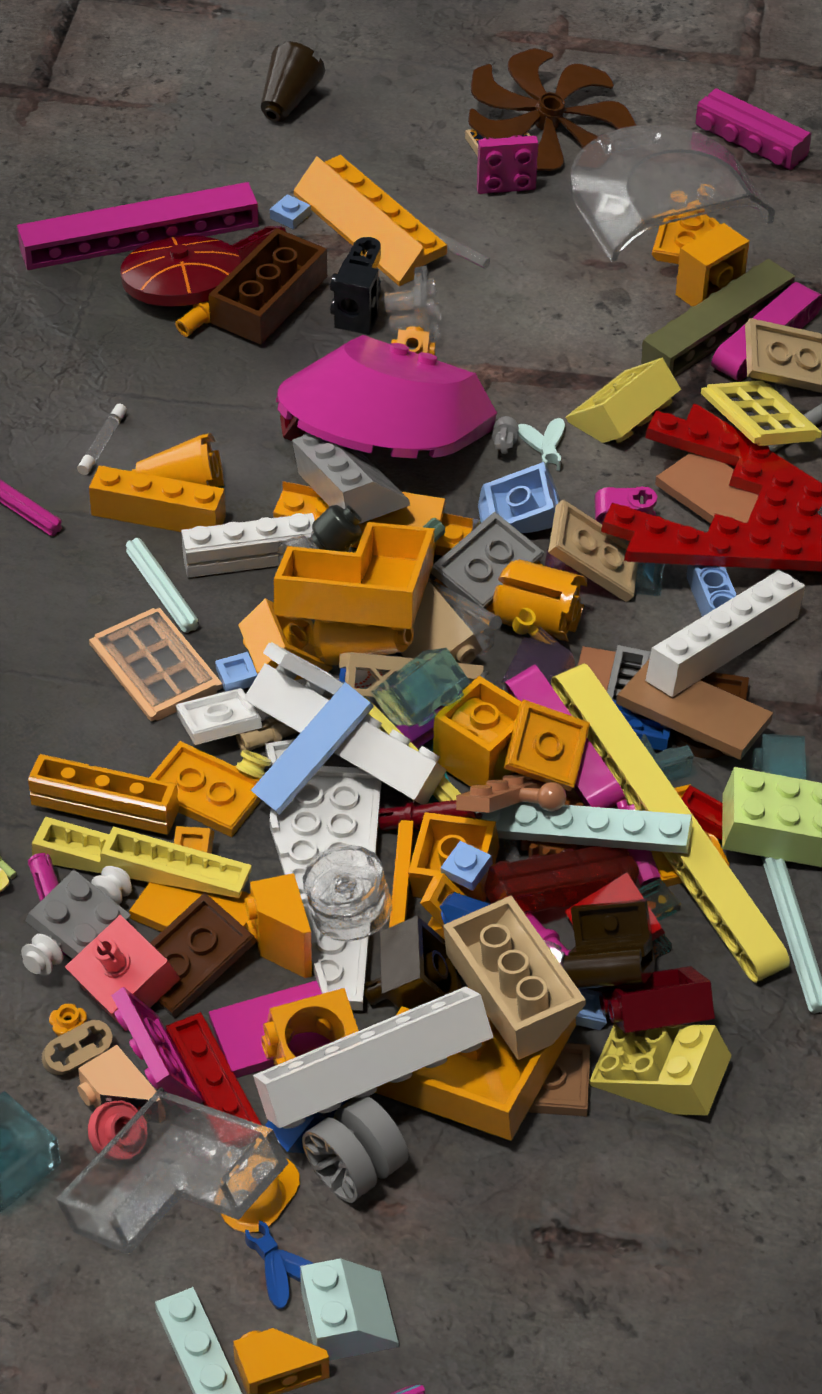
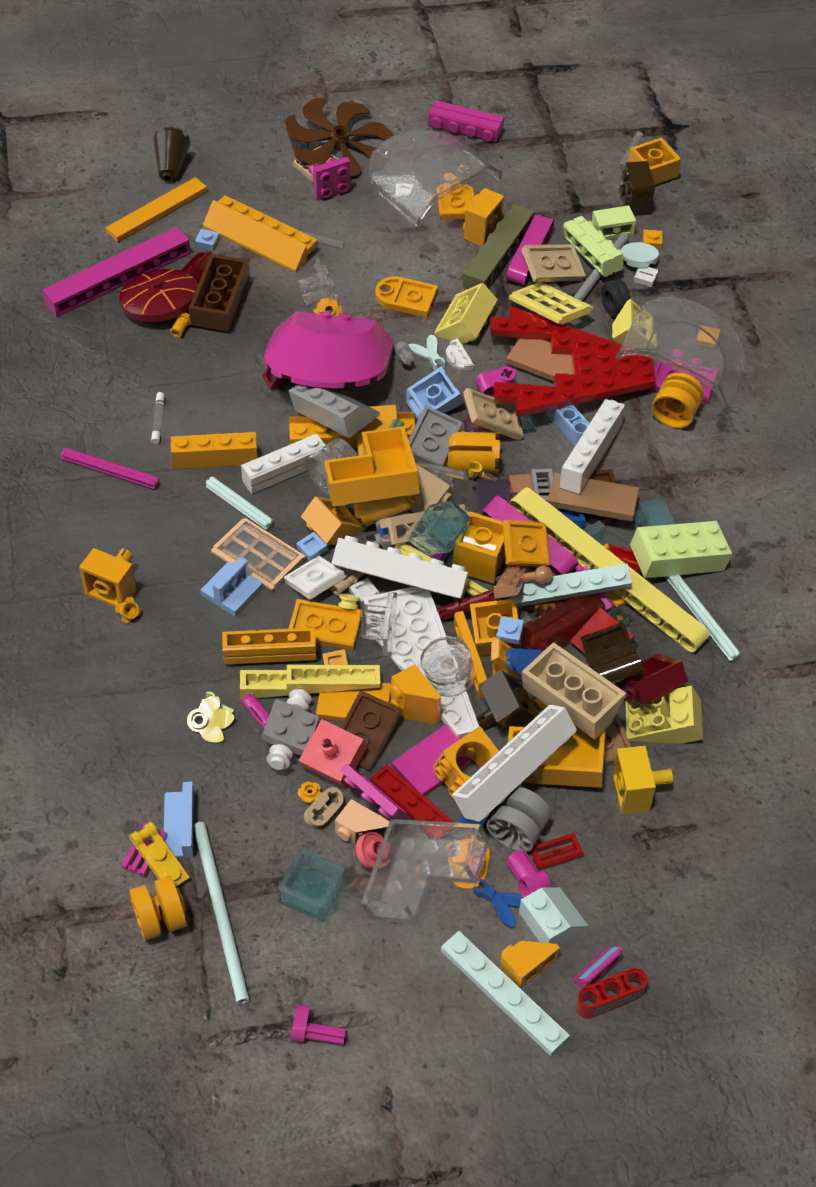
camera: 20 degrees left, 5 degrees up
light orange cone [132,433,224,487] -> none
light blue tile [251,682,374,815] -> none
white tile [263,642,343,695] -> none
pearl dark grey head [311,505,362,552] -> none
black brick [330,237,381,335] -> none
none -> light orange tile [105,177,207,242]
none -> light blue bracket [200,557,263,617]
none -> clear bracket [362,592,397,656]
none -> light orange tile [375,277,438,318]
none -> white tile [446,338,474,371]
none -> dark pink piece [506,849,551,898]
none -> red tile [529,833,584,871]
none -> yellow brick [612,746,673,815]

